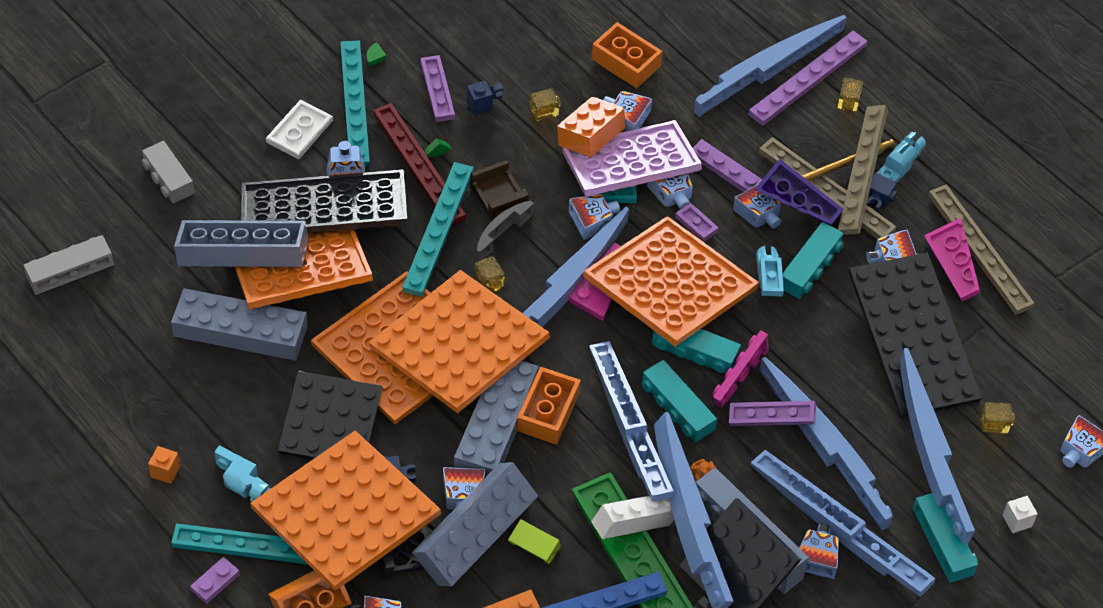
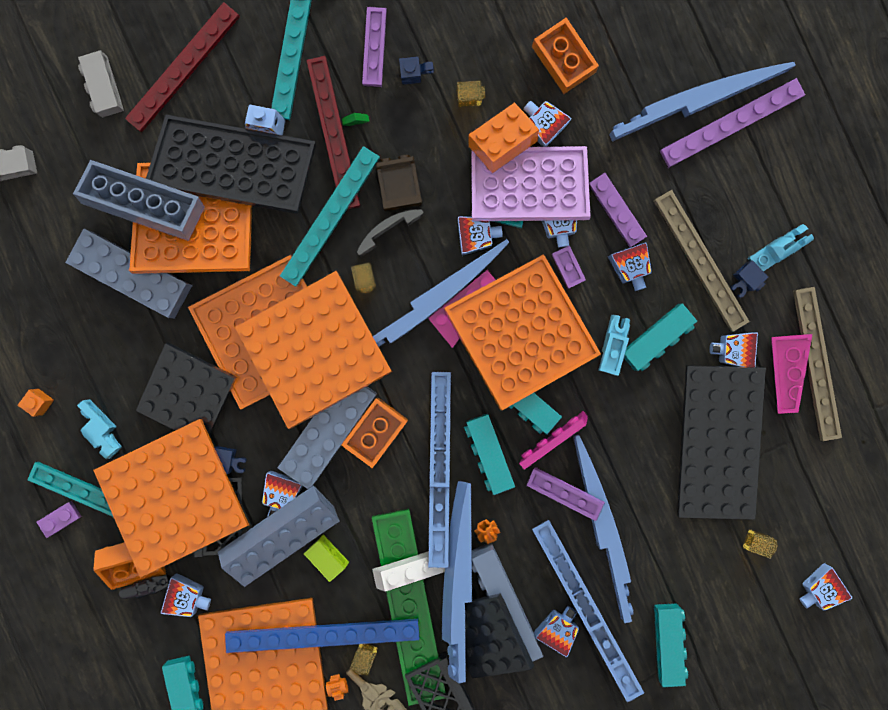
camera: 20 degrees right, 35 degrees up
white tile [266,100,333,159] -> none
dark purple wedge [754,159,843,226] -> none
pearl gold bar [801,139,895,181] -> none
clear yellow brick [838,78,863,111] -> none
dark tan plate [838,105,888,235] -> none
medium blue slope [900,348,975,543] -> none
white brick [1003,496,1037,533] -> none
none -> dark red plate [125,2,240,132]

